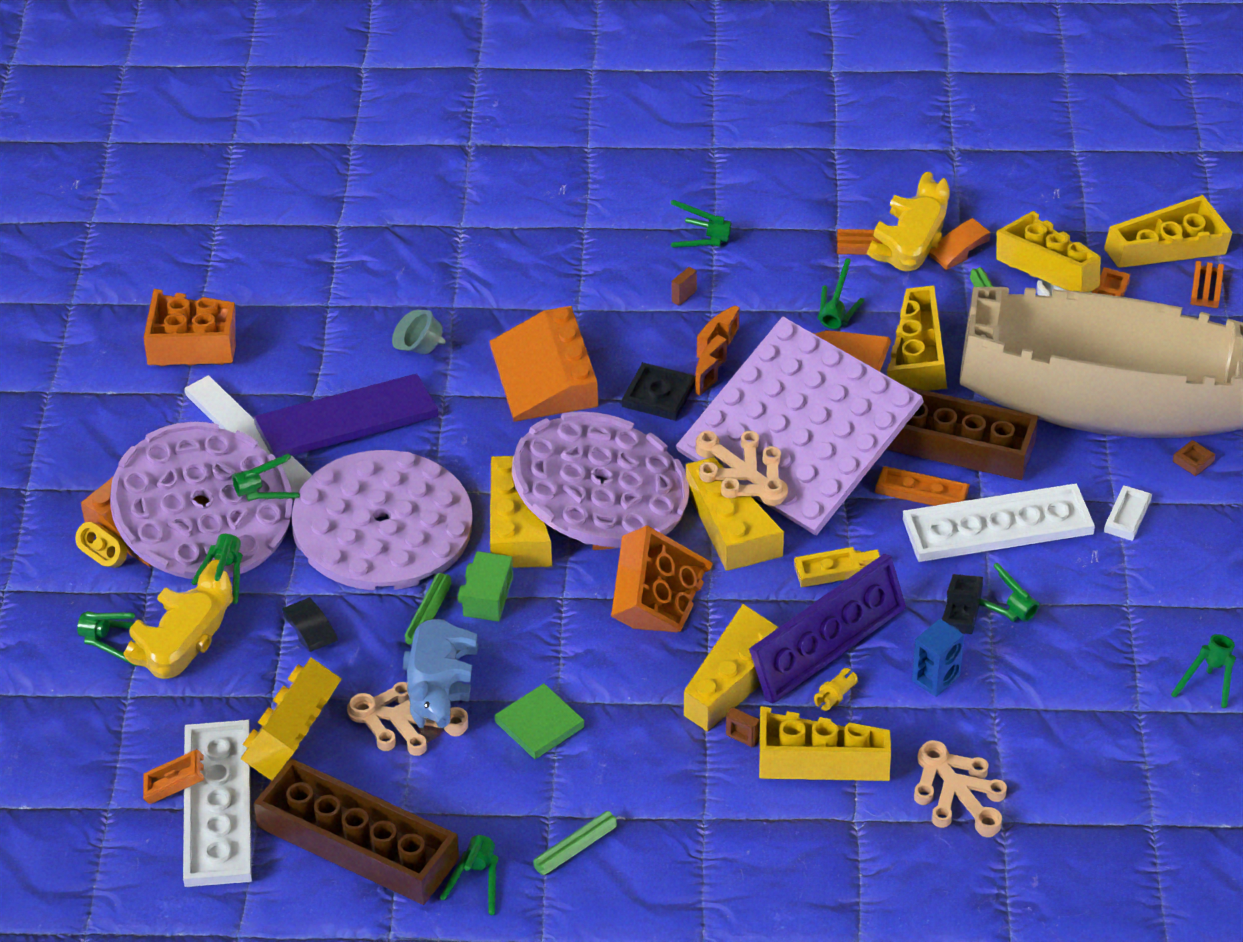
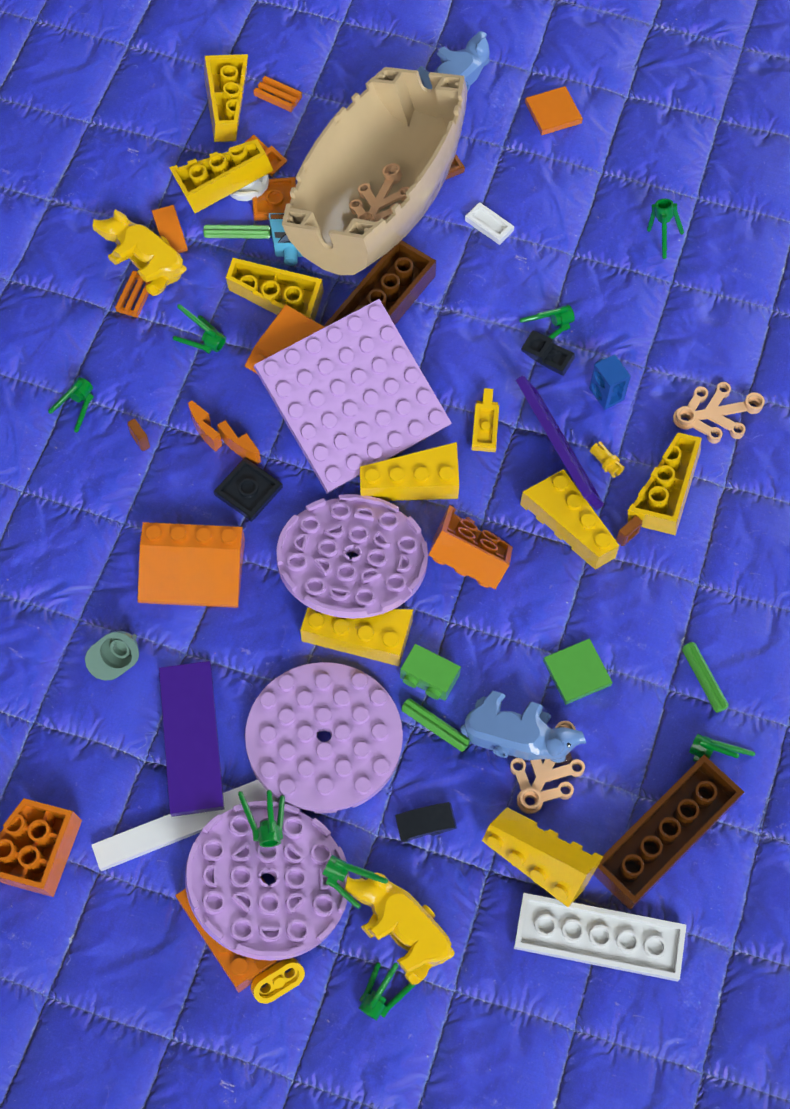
camera: 75 degrees left, 20 degrees up
orange tile [143,749,204,804] -> none
light nougat plant [695,431,788,506] -> none
orange tile [875,466,970,506] -> none
white plate [903,483,1095,562] -> none

